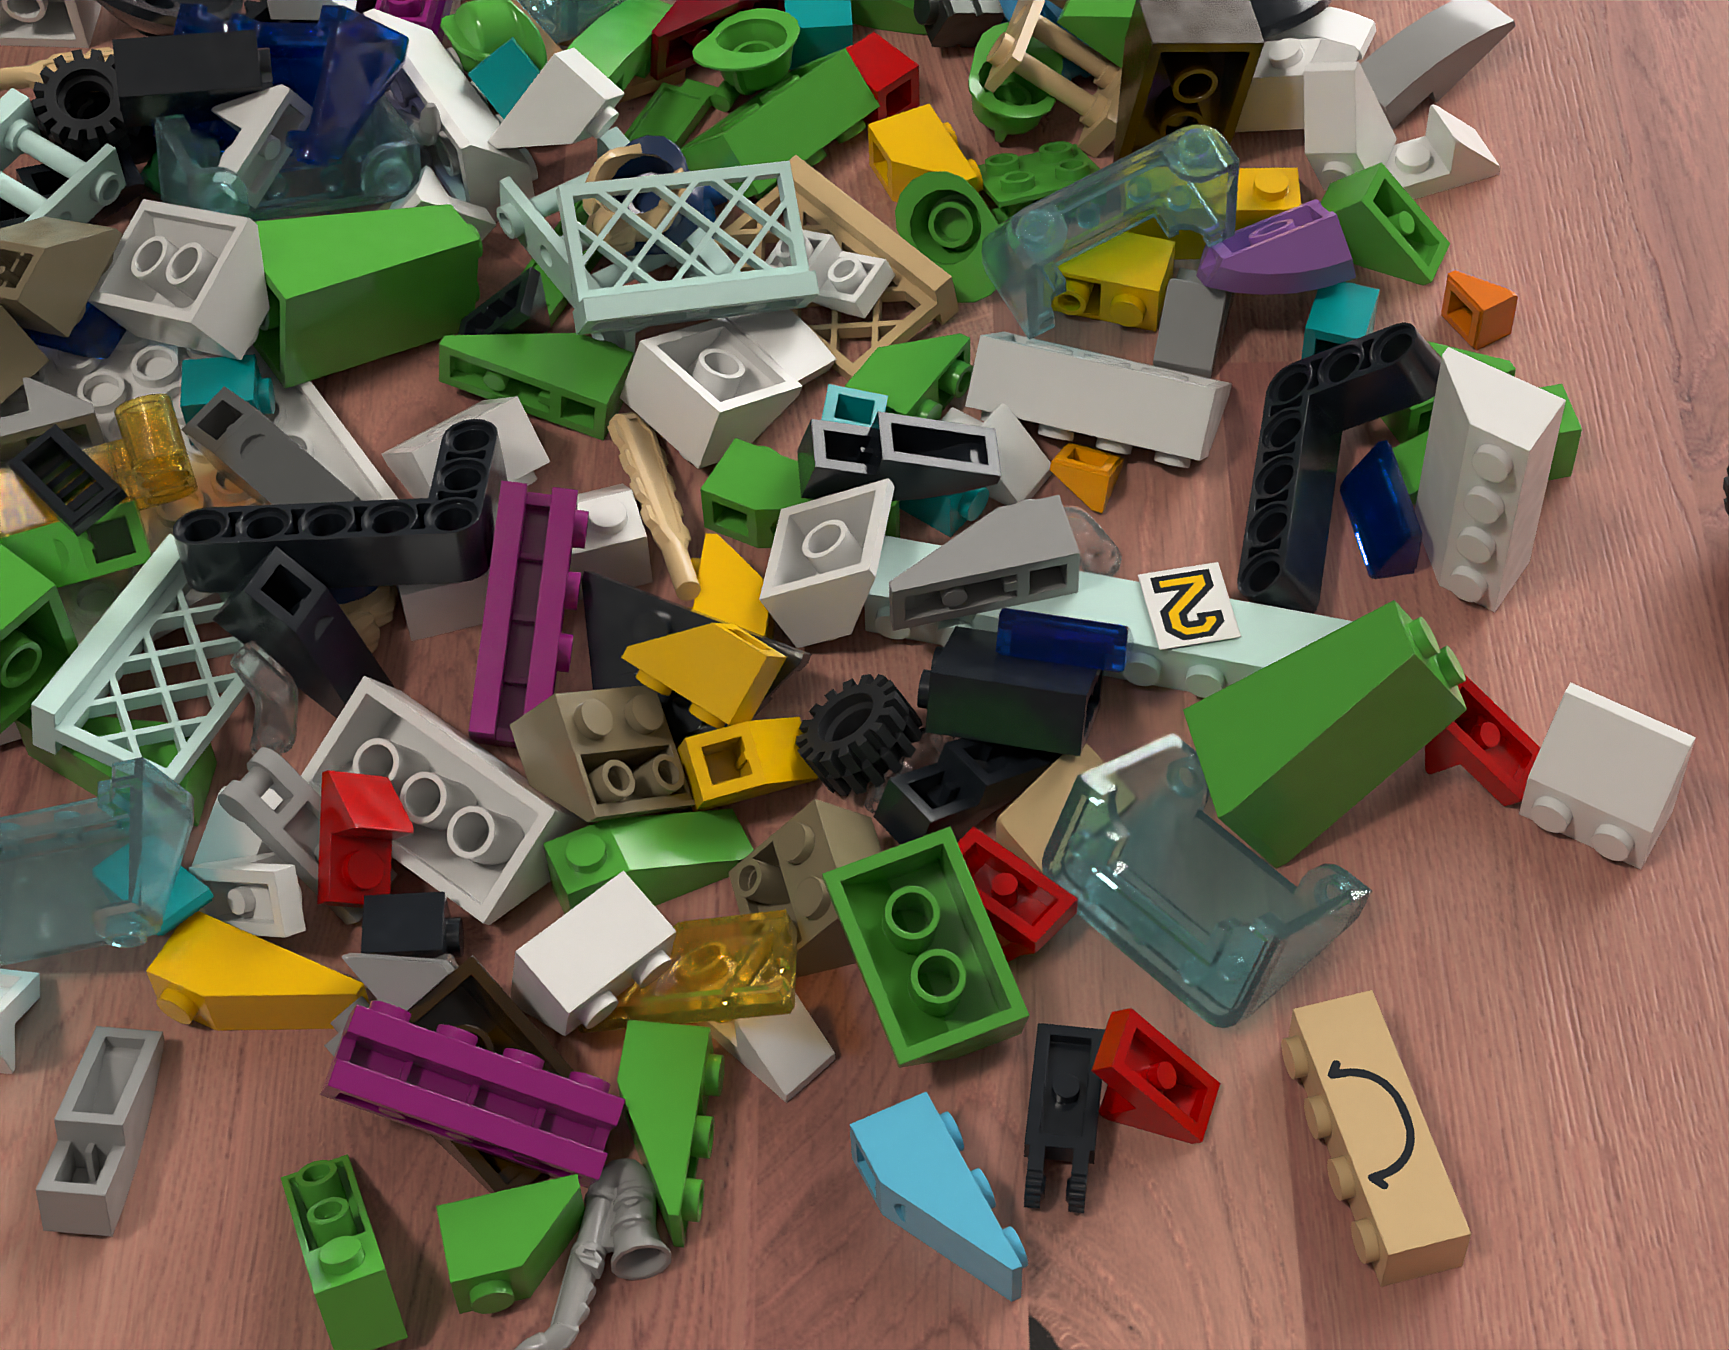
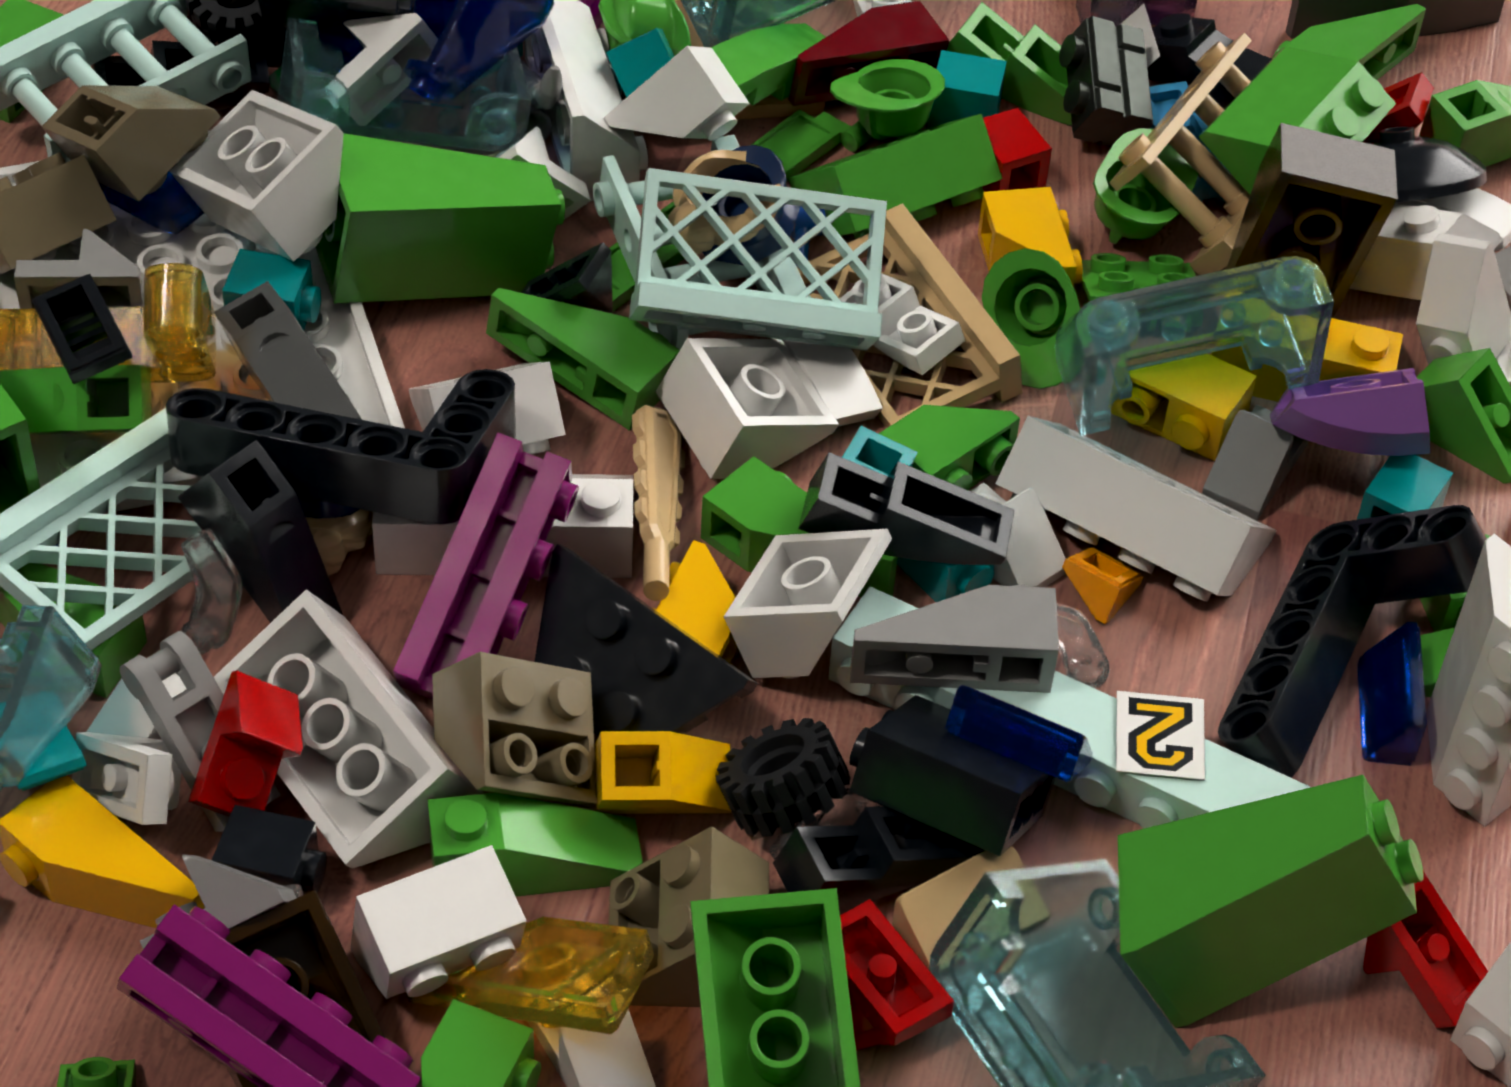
camera: 10 degrees right, 5 degrees down
yellow slope [621,623,787,729] -> none

